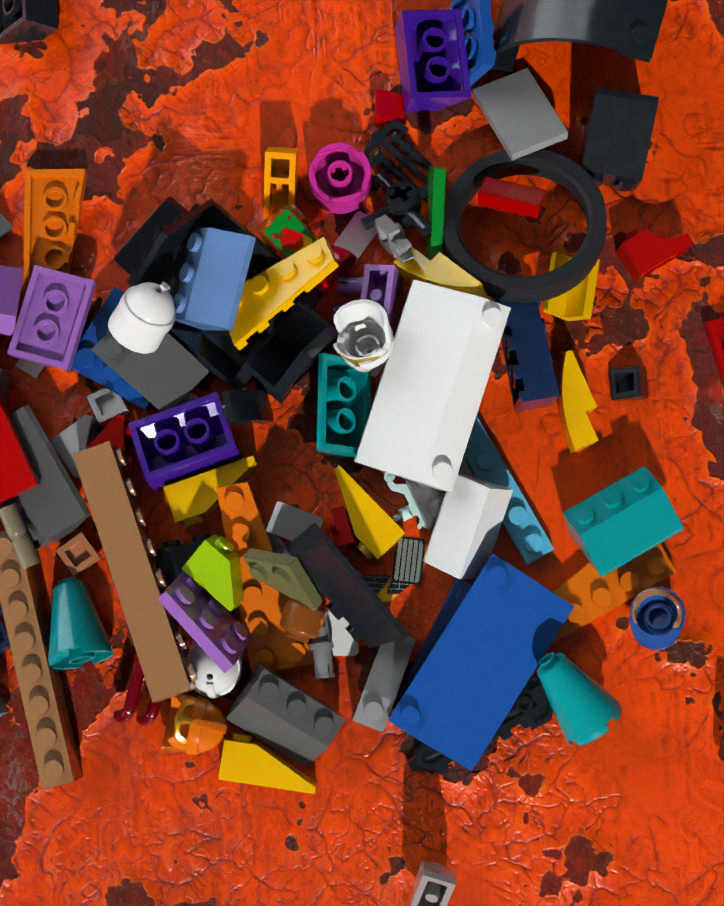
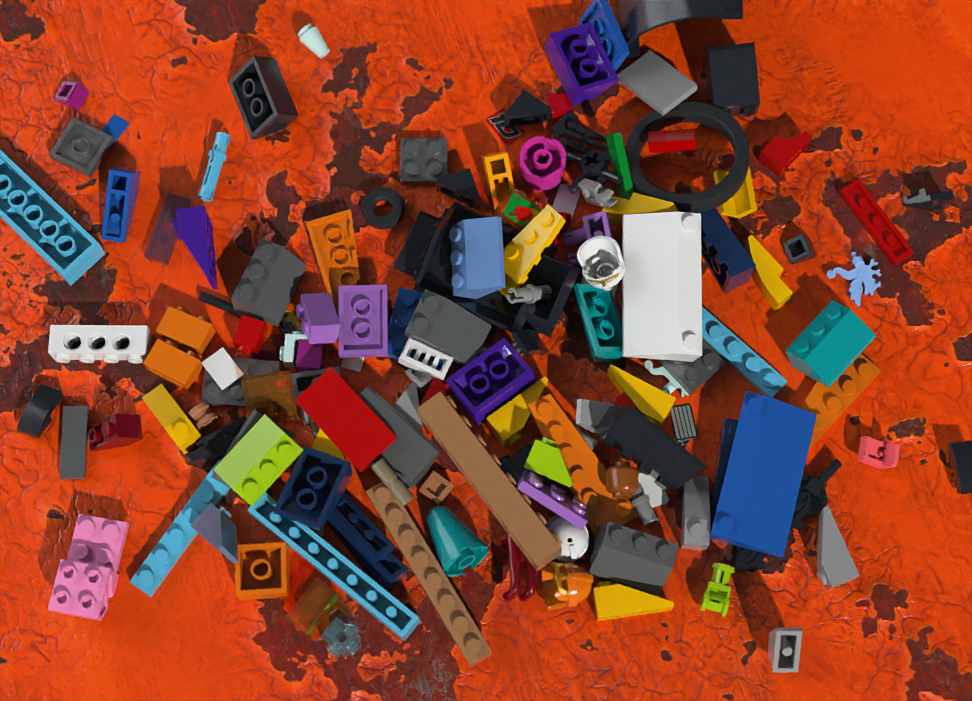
camera: 20 degrees left, 10 degrees down
white helmet [108,282,176,354] -> none
olive wing [243,548,323,611] -> none
white slope [423,473,513,579] -> none
teal cone [537,652,623,746] -> none
blue piece [629,586,686,650] -> none
none -> black tyre [362,187,404,230]
none -> white slope [398,337,454,380]
none -> flat silver plate [401,138,447,185]
none -> black slope [436,168,480,210]
none -> sticker [486,108,524,145]
none -> black slope [504,90,551,128]
none -> light grey pin [507,284,552,304]
none -> lime connector [700,563,735,617]
none -> light grey slope [816,506,860,590]
none -> light blue piece [826,251,881,307]
none -> coral bracket [857,436,900,469]

